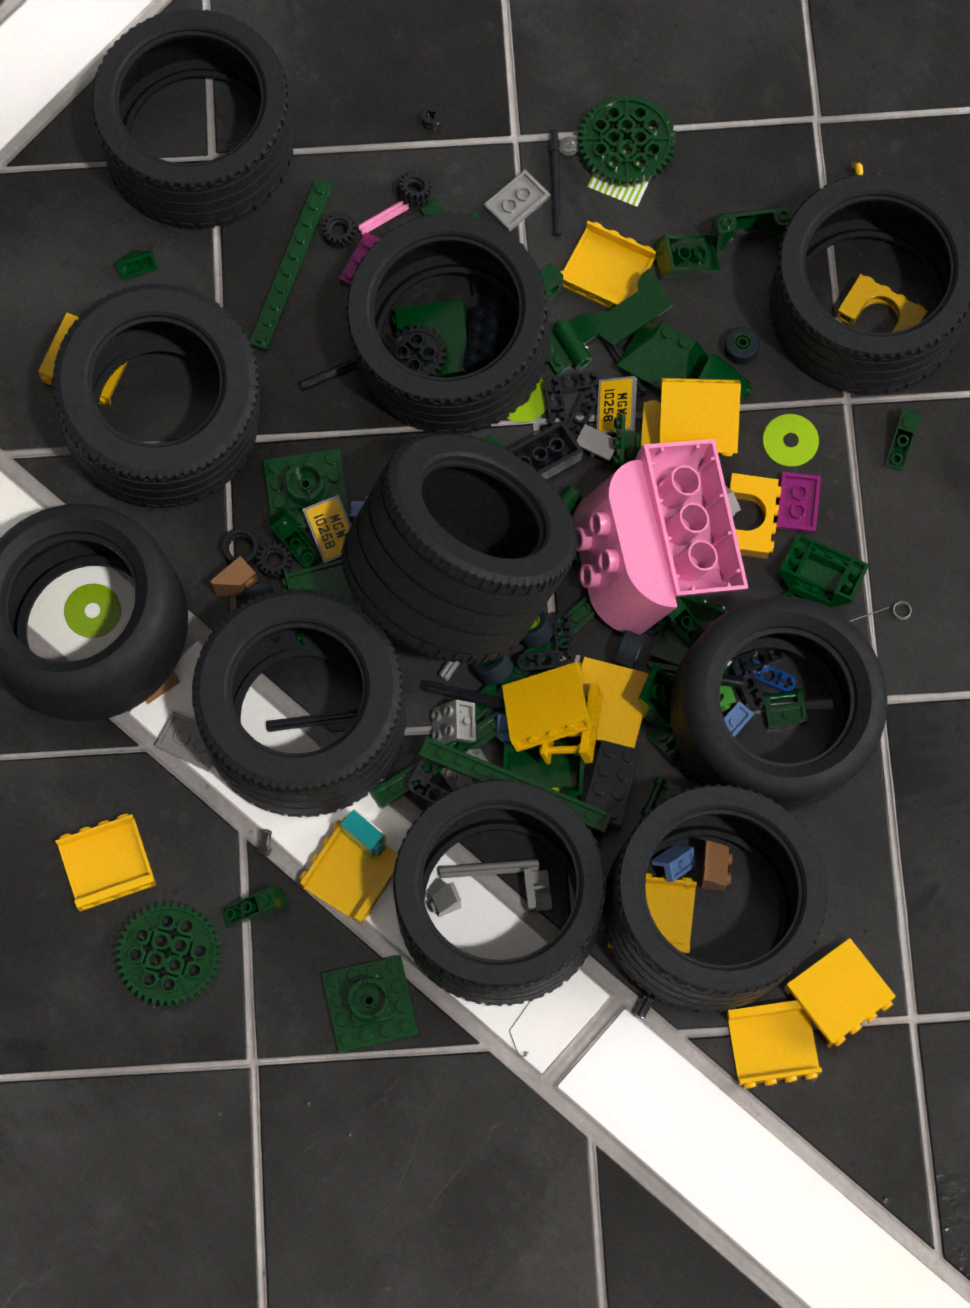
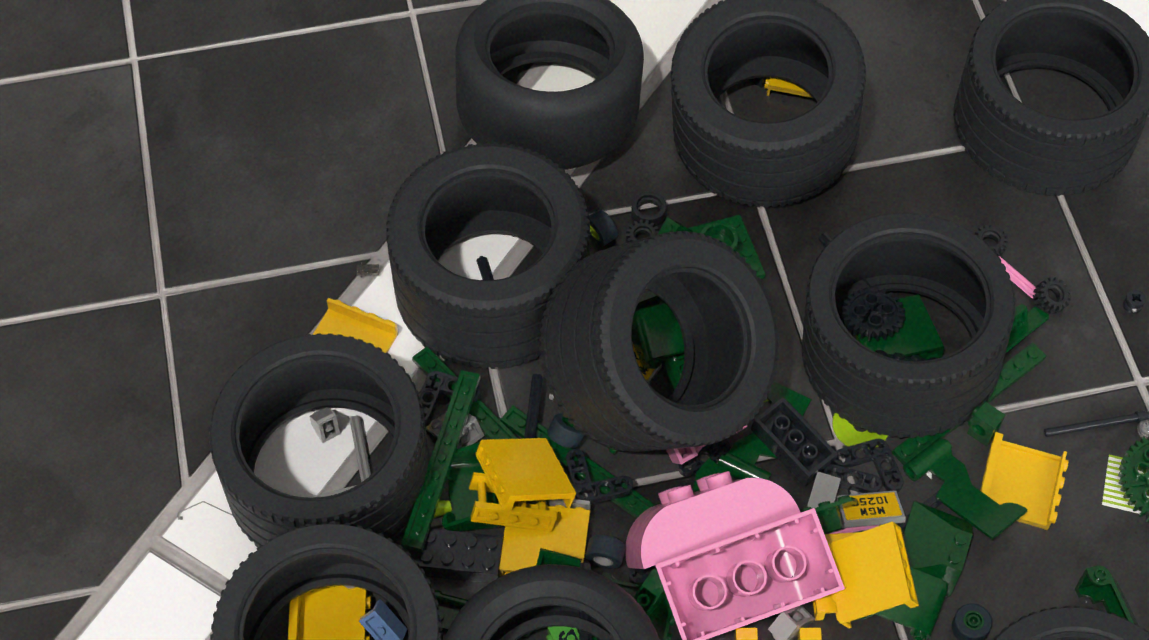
camera: 80 degrees right, 15 degrees down
yellow panel [55,814,156,912] -> none
dark green gear [115,901,222,1008] -> none
dark green slope [116,250,158,280] -> none
medium nougat slope [210,556,258,597] -> none
dark green slope [221,887,288,927] -> none
dark green plate [250,178,333,352] -> none
dark green piece [322,955,419,1054] -> none
teal piece [340,808,387,859] -> none
light grey bracket [431,700,476,744] -> none
light grey tile [484,170,551,232] -> none
black wheel [522,611,554,648] -> none
dark green slope [654,235,720,279] -> none

